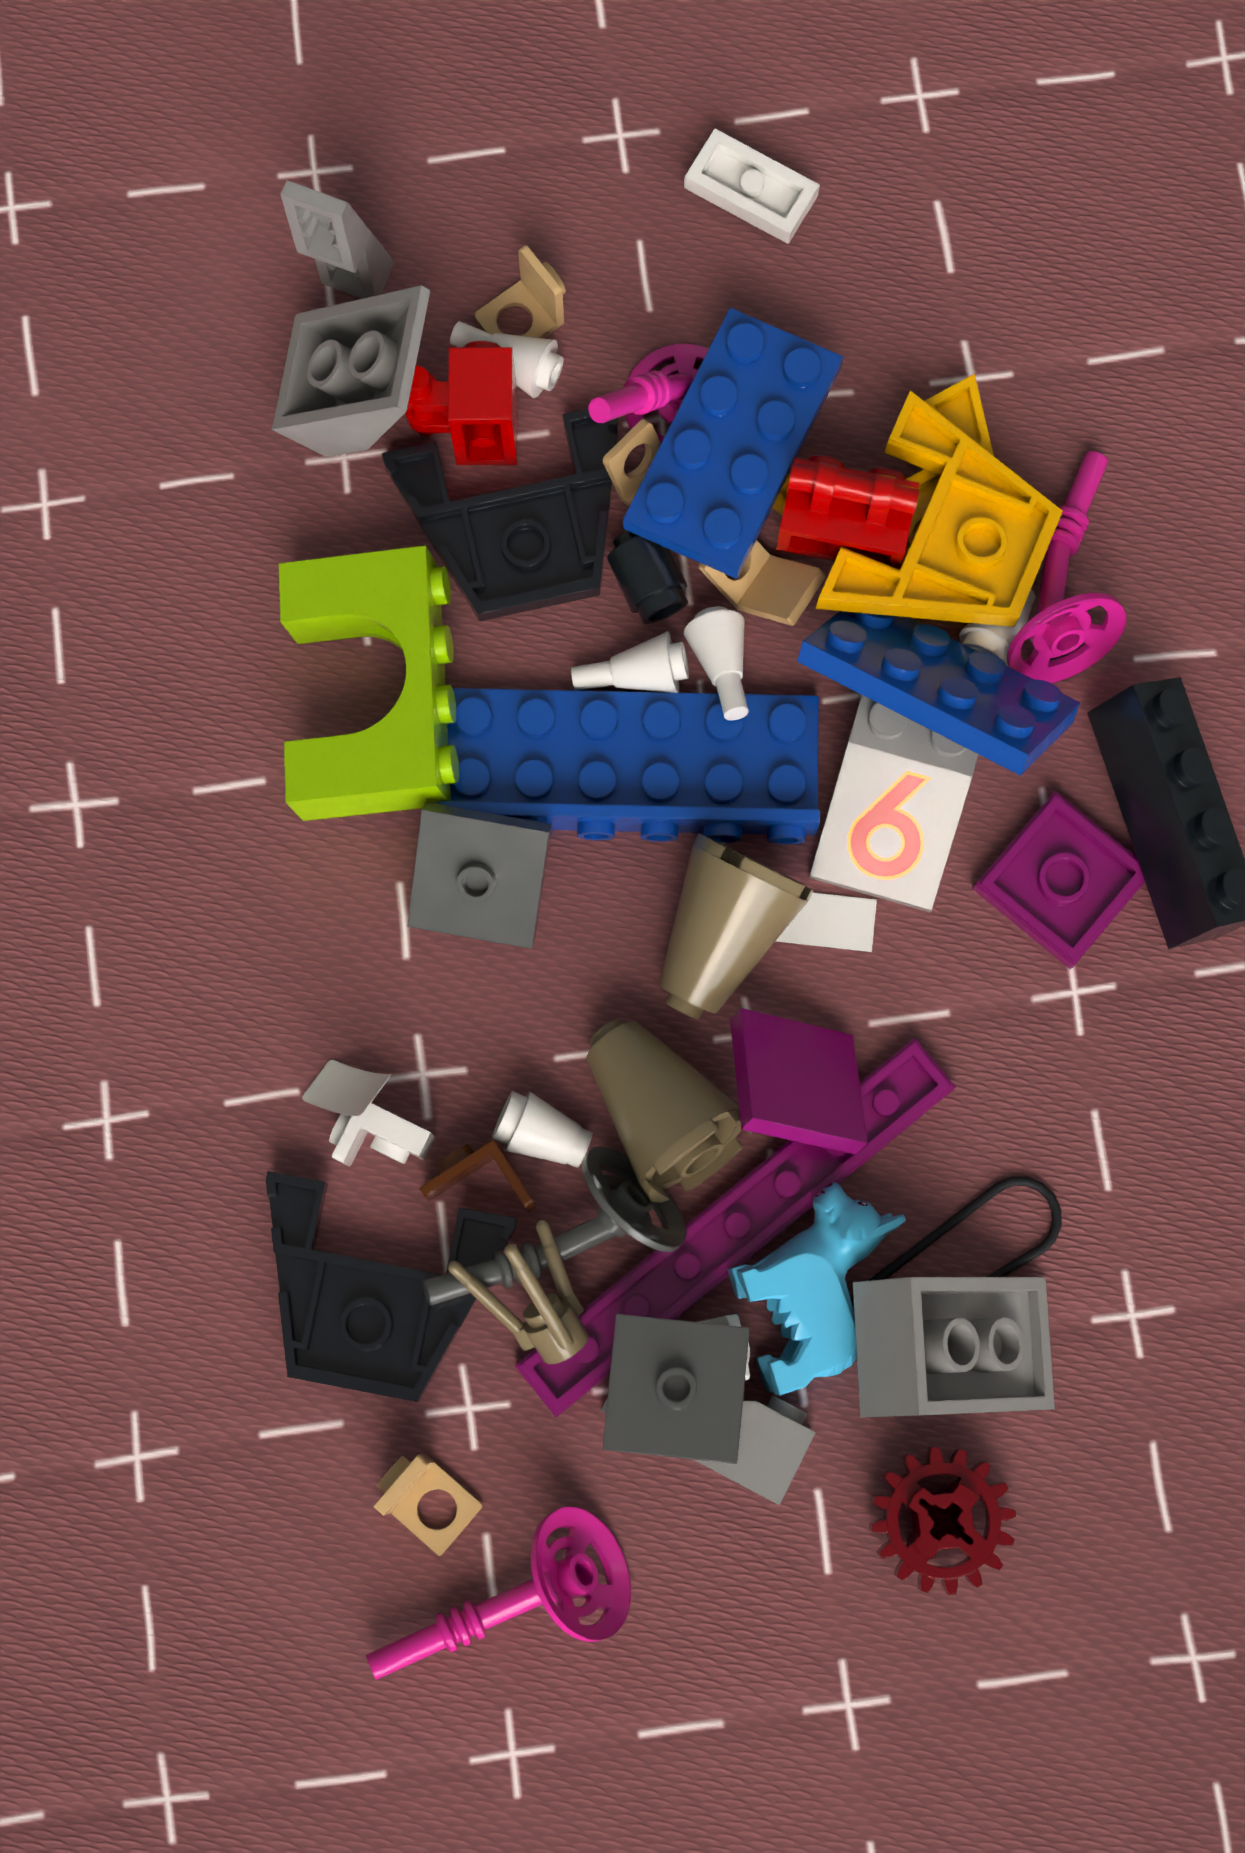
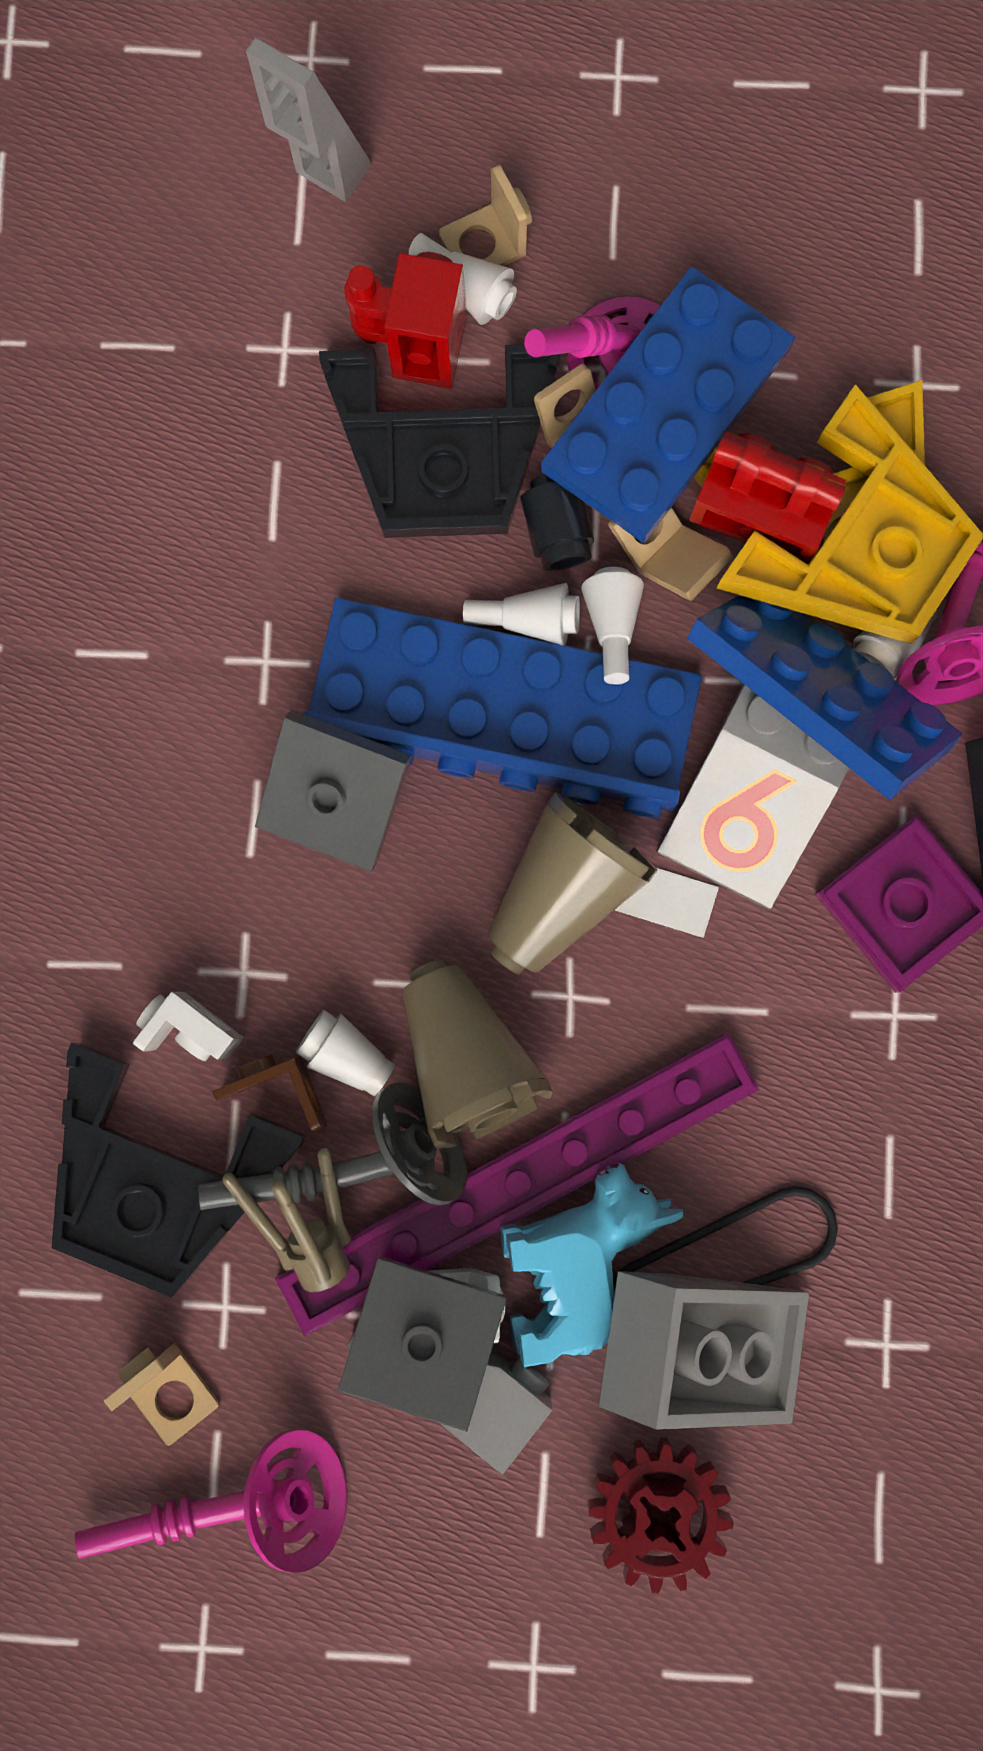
camera: 15 degrees right, 5 degrees up
light grey slope [272,285,431,457] -> none
lime arch [279,545,459,821] -> none
white sticker [302,1060,391,1116] -> none
white plate [684,129,820,244] -> none
magenta tile [730,1008,868,1155] -> none

